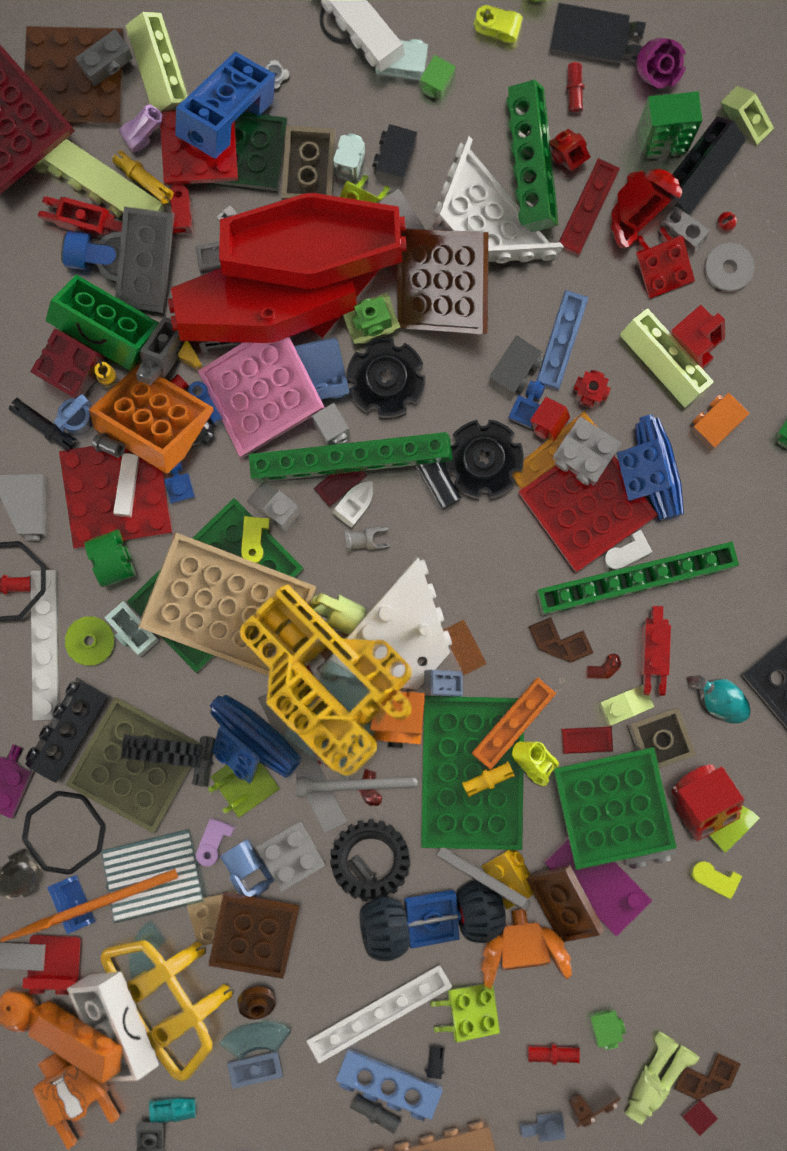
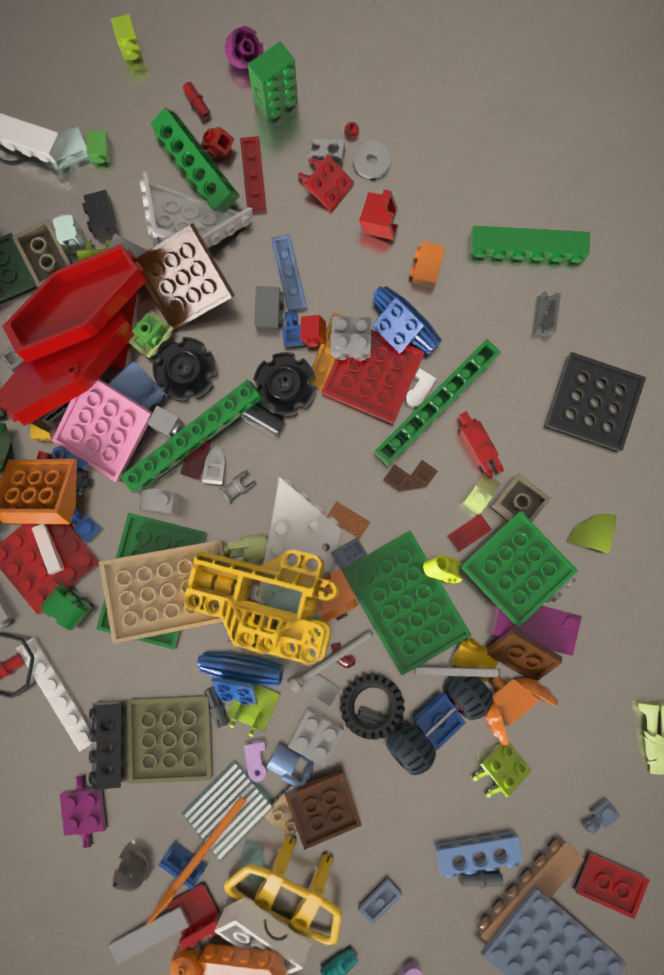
camera: 30 degrees left, 0 degrees up
black piece [22,791,105,875] -> none
lime plate [65,616,115,666] -> none
dark grey pin [92,433,125,458] -> none
light aqua brick [104,601,160,657] -> none
black tyre [121,734,203,768] -> none
dark grey hinge [136,316,185,385] -> none
clear light blue tile [219,1022,291,1060] -> none
reddish brown plate [237,987,276,1020] -> none
neon yellow leg [241,516,271,564] -> none
white plate [307,964,452,1063] -> none
black pin [425,1046,445,1079] -> none
yellow pin [462,762,515,797] -> none
orange tile [471,677,557,770] -> none
neon yellow piece [474,5,523,43] -> none
red pin [529,1044,580,1065] -> none
black tile [549,3,646,65] -> none
reddish brown hinge [570,1090,621,1128] -> none
red brick [573,370,611,408] -> none
clear red arm [587,653,622,679] -> none
bright green brick [589,1009,626,1050] -> none
red torso [610,169,683,248] -> none
yellowish green brick [619,308,714,408] -> none
black brick [667,116,747,215] -> none
red piece [671,764,745,842] -> none
teal hair [686,675,751,724] -> none
neon yellow leg [690,861,742,899] -> none
yellowish green slope [720,86,774,145] -> none

